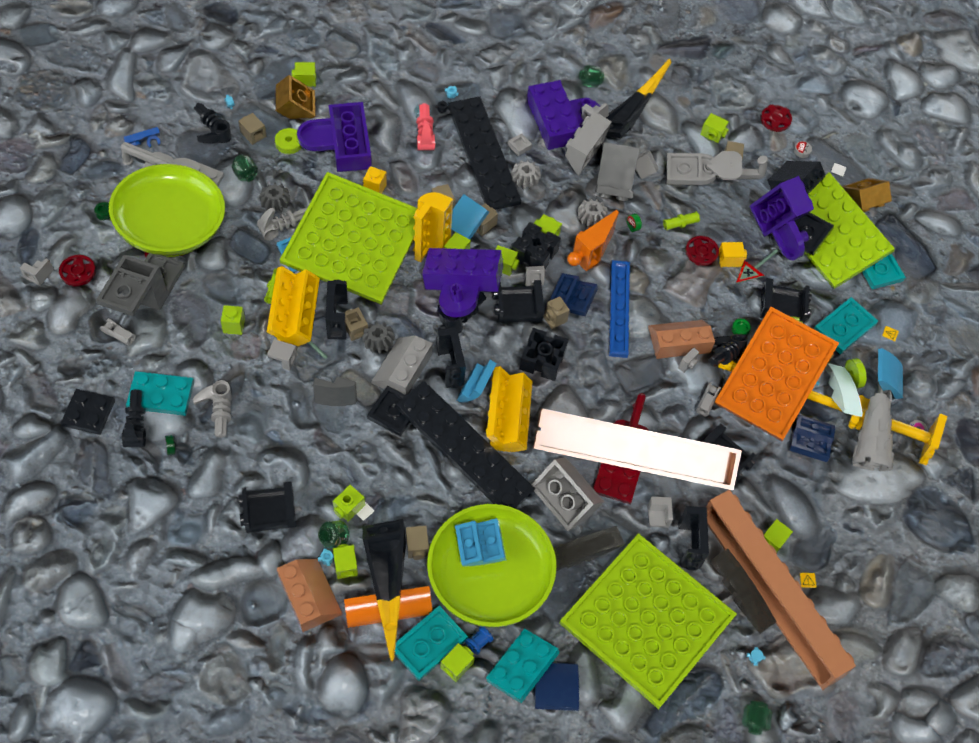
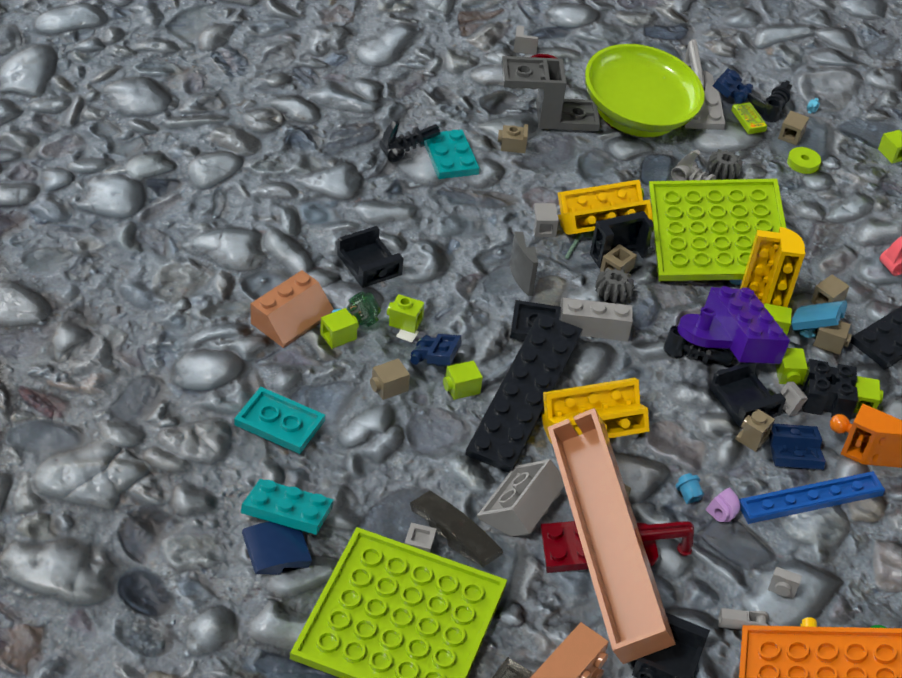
camera: 70 degrees right, 15 degrees down
black plate [61,389,115,435] -> none
light grey bar [100,318,136,346] -> none
blue plate [124,127,160,148] -> none
dark green tile [165,435,176,456] -> none
light grey piece [192,380,232,438] -> none
lime brick [220,305,245,335] -> none
clear green head [232,155,258,182] -> none
pearl gold slope [276,75,315,119] -> none
dark purple brick [297,102,372,172] -> none
orange brick [344,586,432,628] -> none
yellow brick [363,166,387,194] -> none
black plate [363,519,406,661] -> none
lime dish [427,504,556,628] -> none
black panel [437,327,466,388] -> none
lime brick [440,643,475,682] -> none
dark azure slope [455,518,506,566] -> none
dark azure slope [456,360,497,402] -> none
blue bush [465,627,494,655] -> none
black brick [519,328,569,381] -> none
nougat slope [648,320,715,359] -> none
light grey panel [648,497,673,528] -> none
black panel [678,506,709,571] -> none
black piece [709,334,748,367] -> none
none -> light grey plate [404,523,437,553]
none -> dark blue plate [410,334,462,366]
none -> lime brick [443,360,483,400]
none -> dark tan brick [497,124,528,153]
none -> dark azure hose [675,473,704,504]
none -> lavender piece [705,487,740,522]
none -> dark blue plate [712,68,753,104]
none -> lime tile [731,102,767,134]

